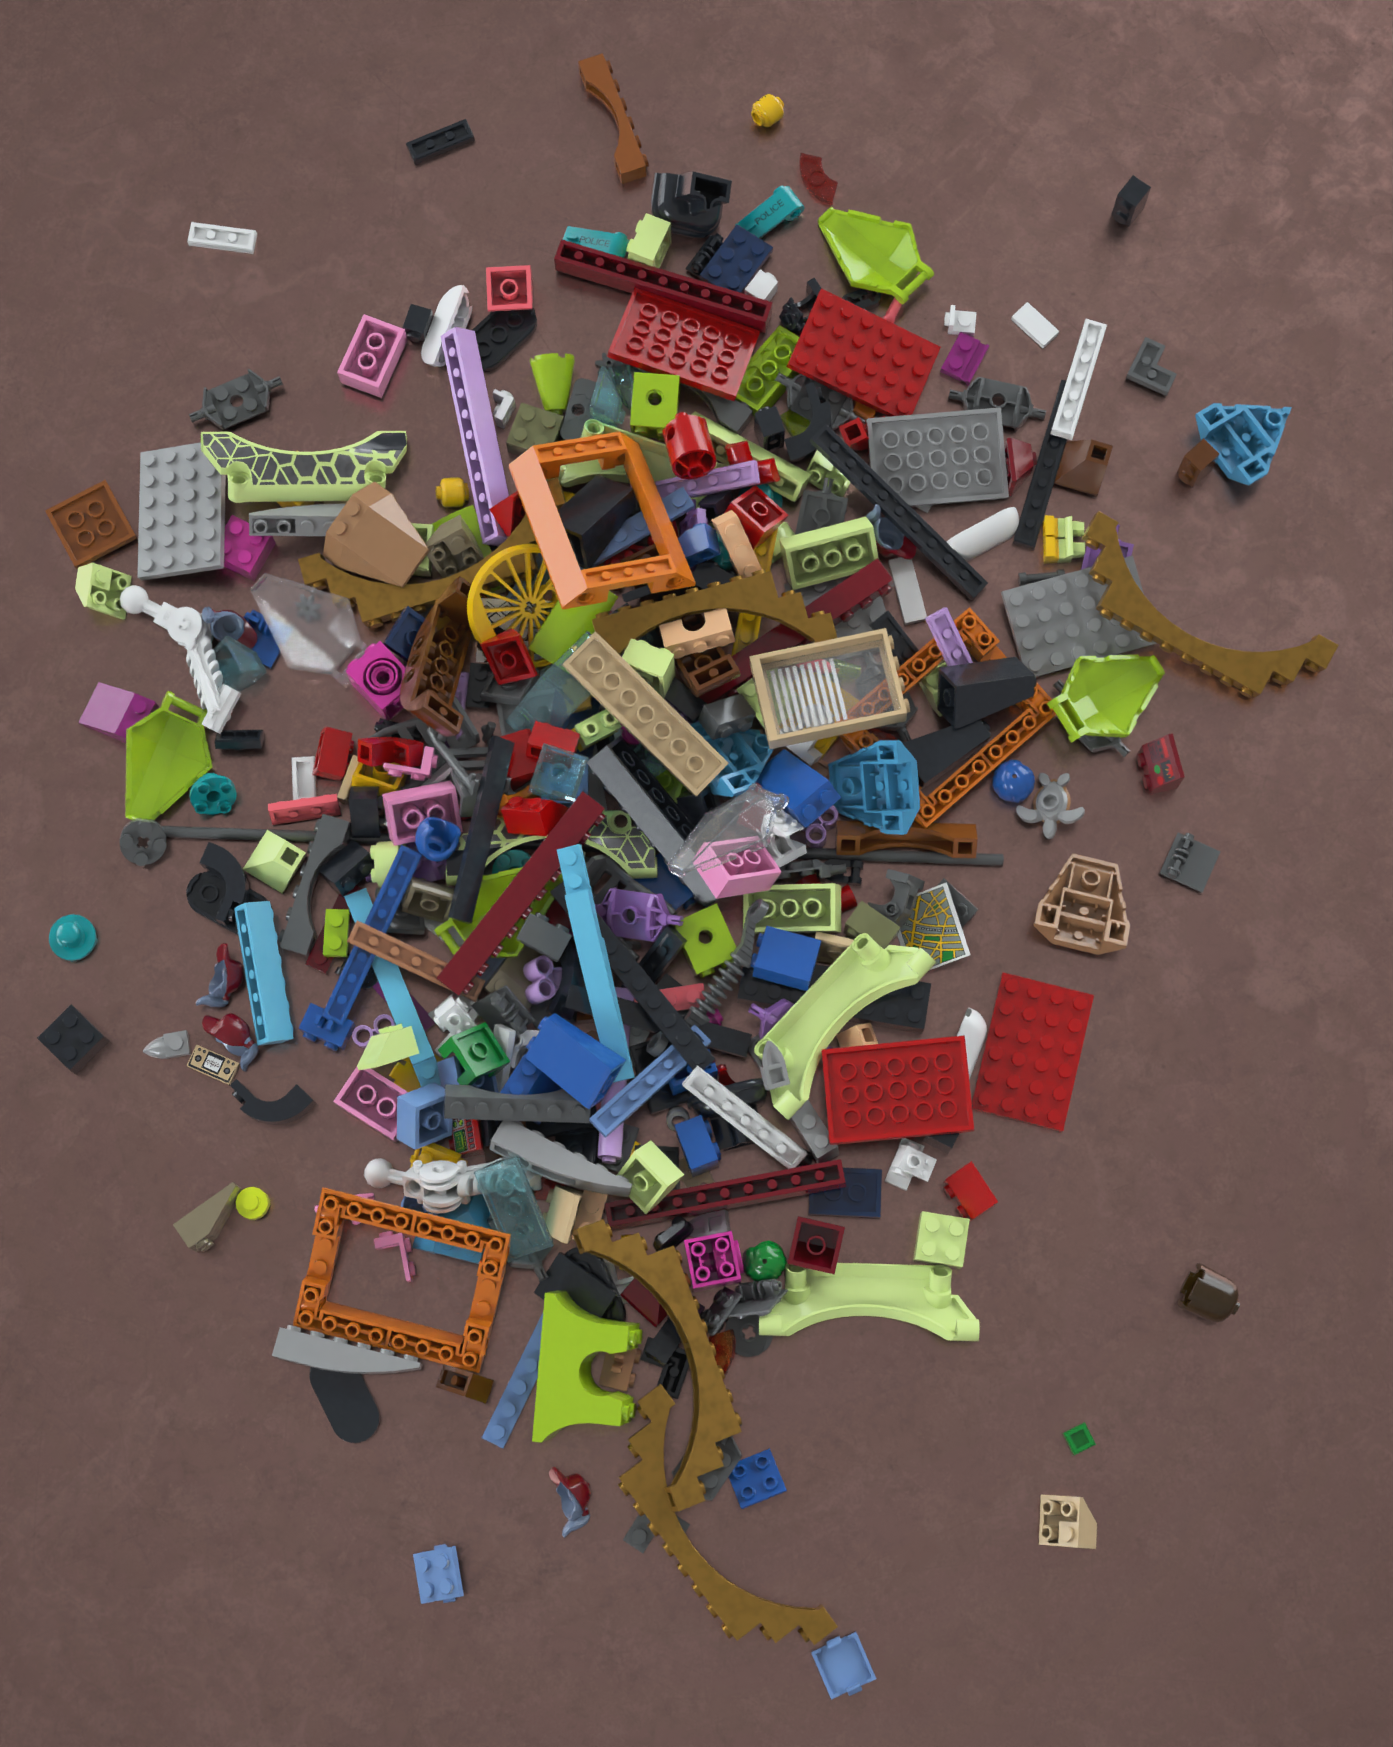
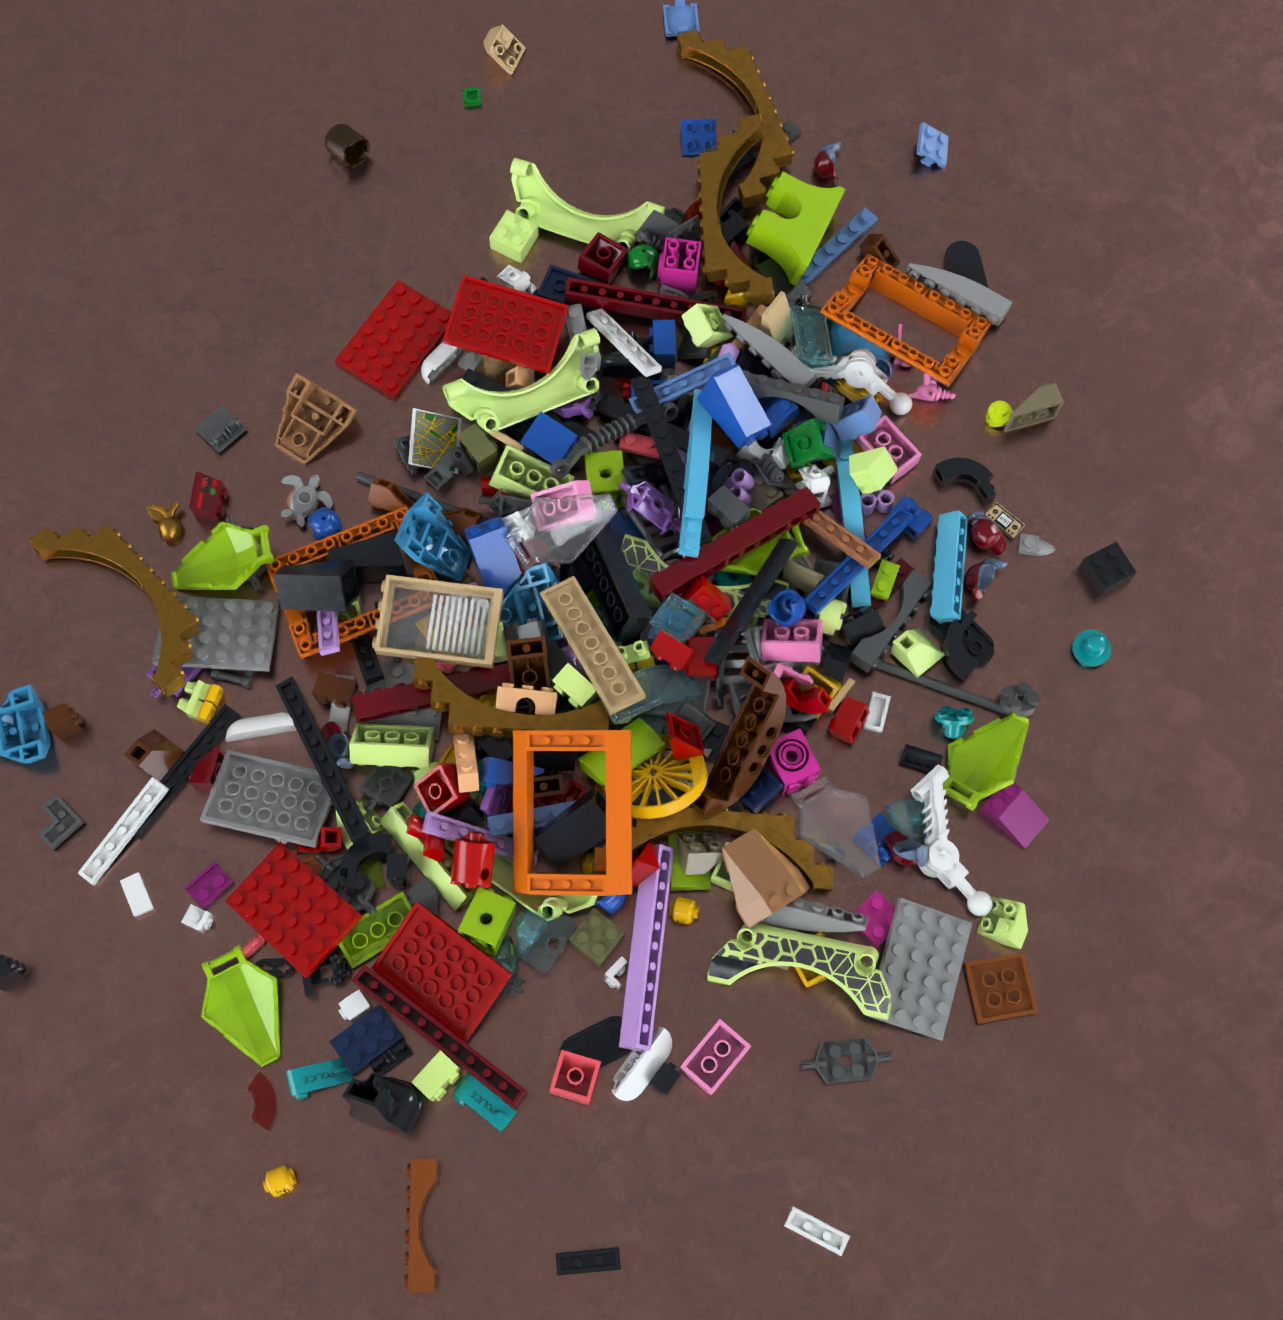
camera: 165 degrees left, 5 degrees down
coral plate [268,794,341,825] -> none
lime cone [530,353,575,416] -> none
black plate [823,859,864,886] -> none
red slope [943,1161,998,1222] -> none
dark grey plate [948,377,1046,432] -> none
none -> pearl gold piece [147,501,182,541]
none -> reddish brown brick [312,672,359,709]

